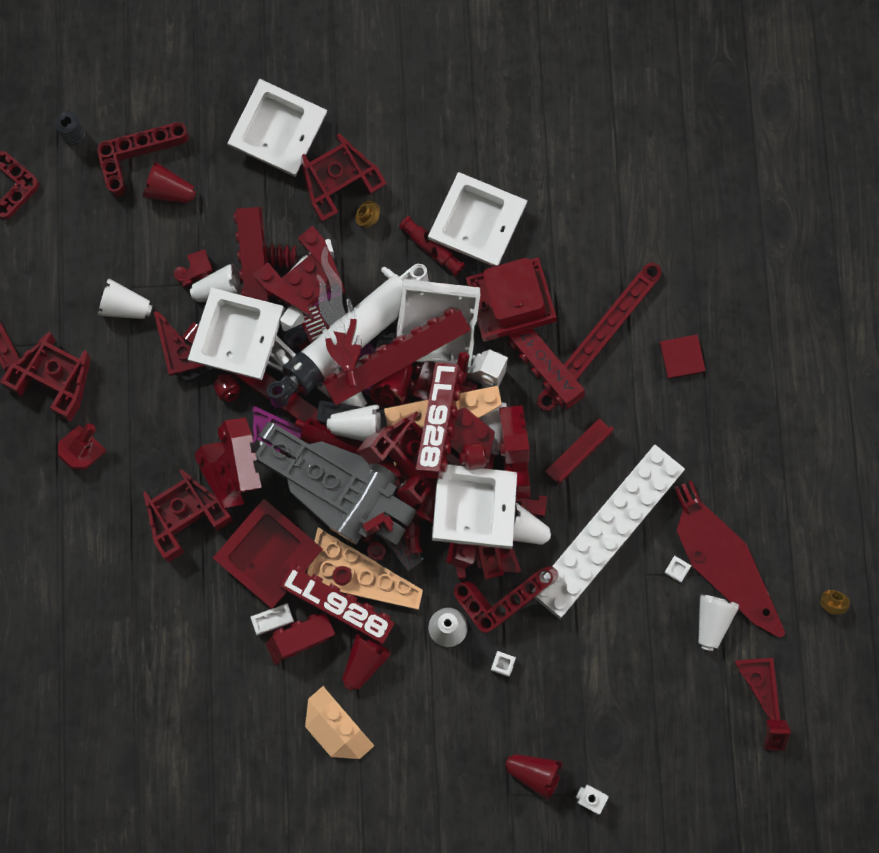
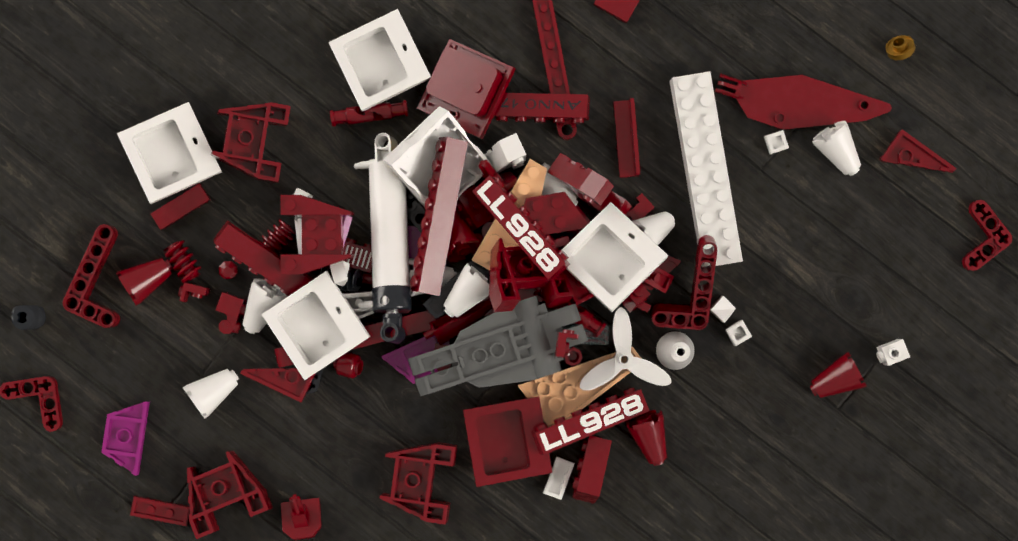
camera: 55 degrees left, 10 degrees up
dark red wedge [195,417,261,509] -> none
light nougat wedge [305,686,374,759] -> none
piece [316,246,362,388] -> none
dark red plate [332,566,352,586] -> none
pearl gold plate [355,201,380,228] -> none
dark red head [459,443,489,470] -> none
dark red slope [764,719,791,751] -> none
none -> magenta wing [101,401,150,476]
none -> dark red tile [151,183,210,230]
none -> dark red piece [163,240,201,284]
none -> dark red bracket [178,282,211,302]
none -> dark red tile [219,261,238,279]
none -> white piece [580,307,671,390]
none -> white slope [710,296,736,323]
none -> dark red beam [962,200,1012,271]

